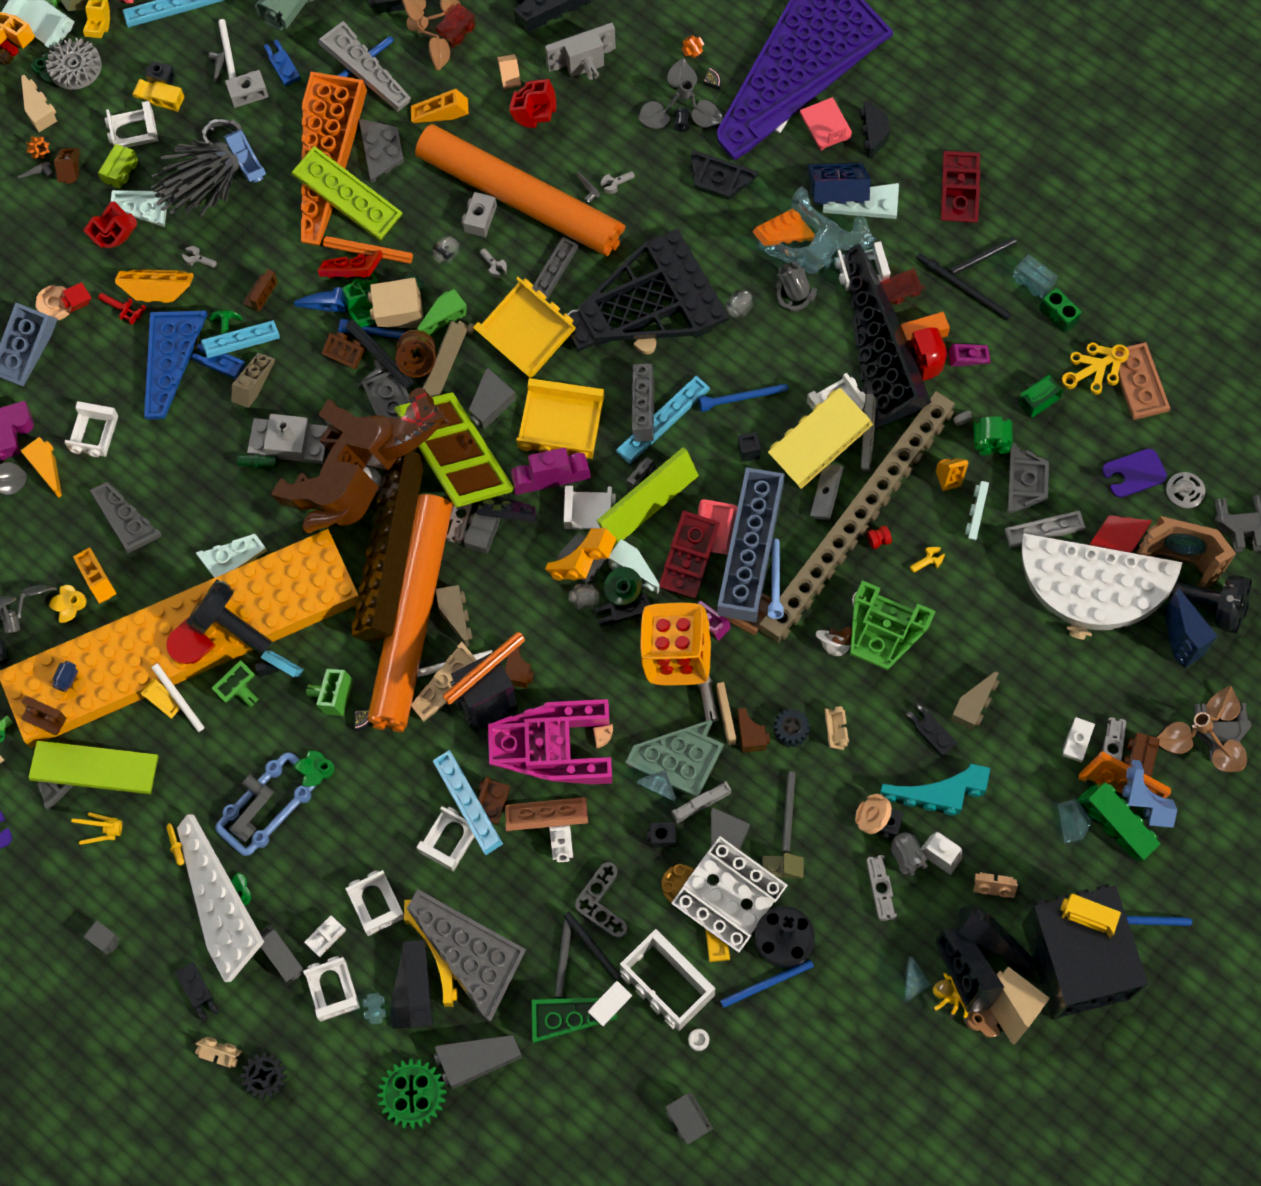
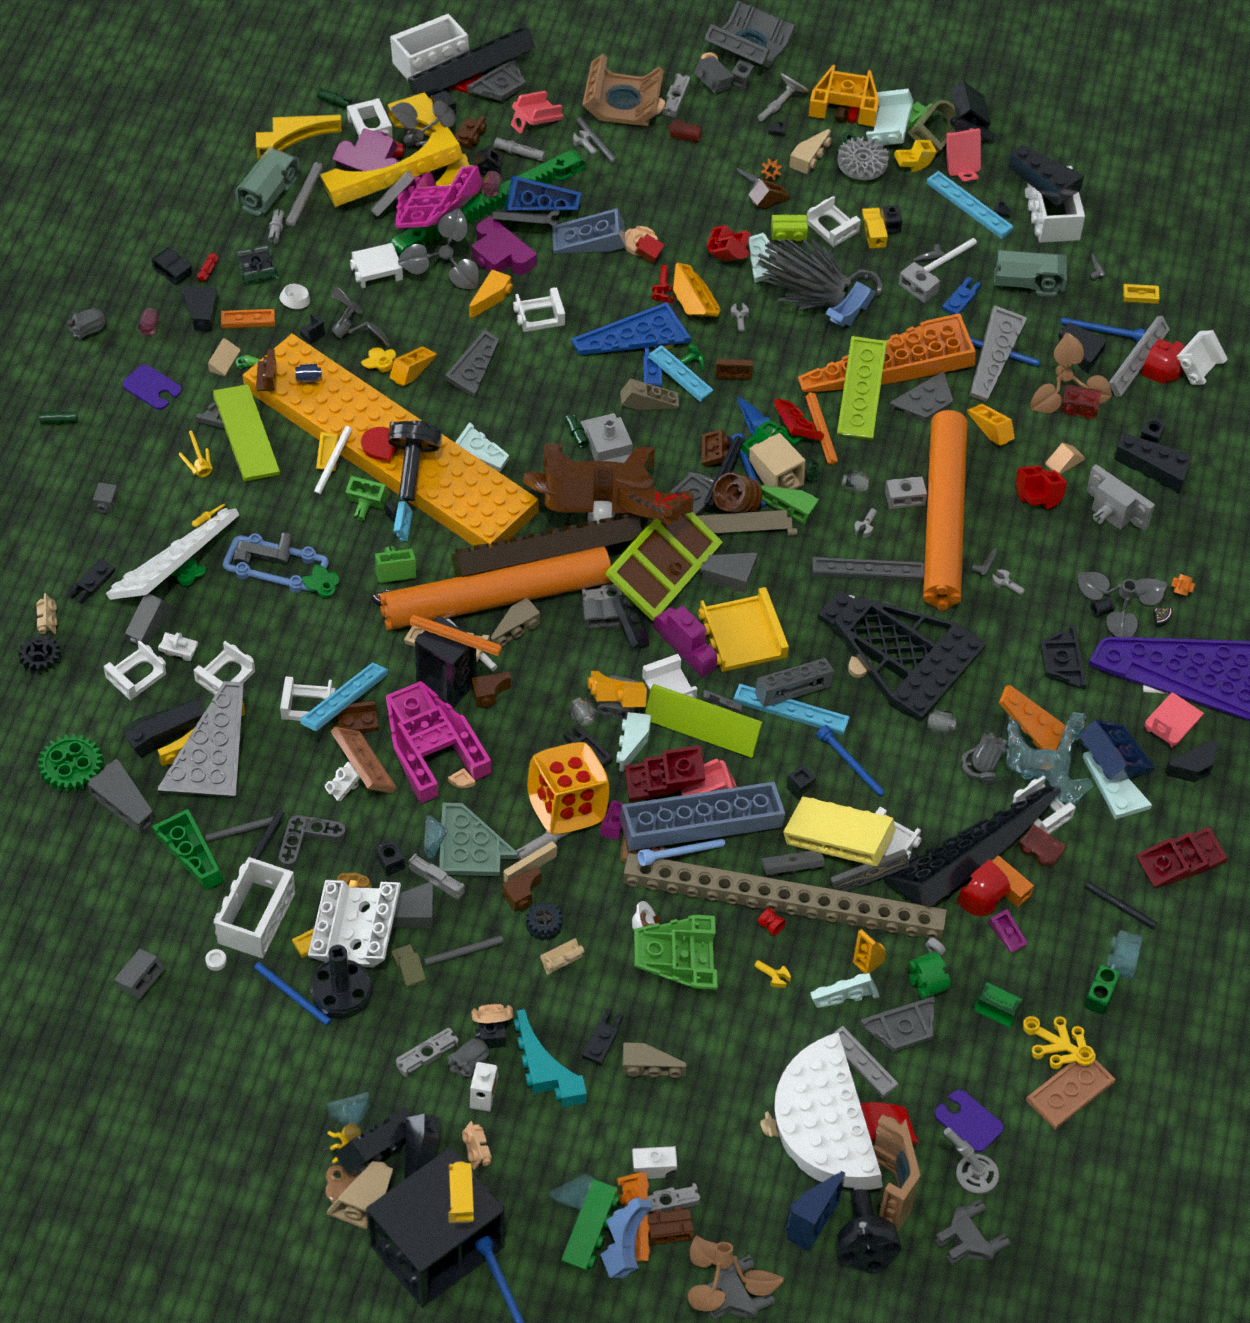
camera: 60 degrees right, 15 degrees down
clear light blue piece [363,993,386,1024] -> none
yellow panel [473,277,576,379] -> none
white slope [588,981,632,1026] -> none
dark green dish [604,567,642,606] -> none
black bar [916,253,1012,320] -> none

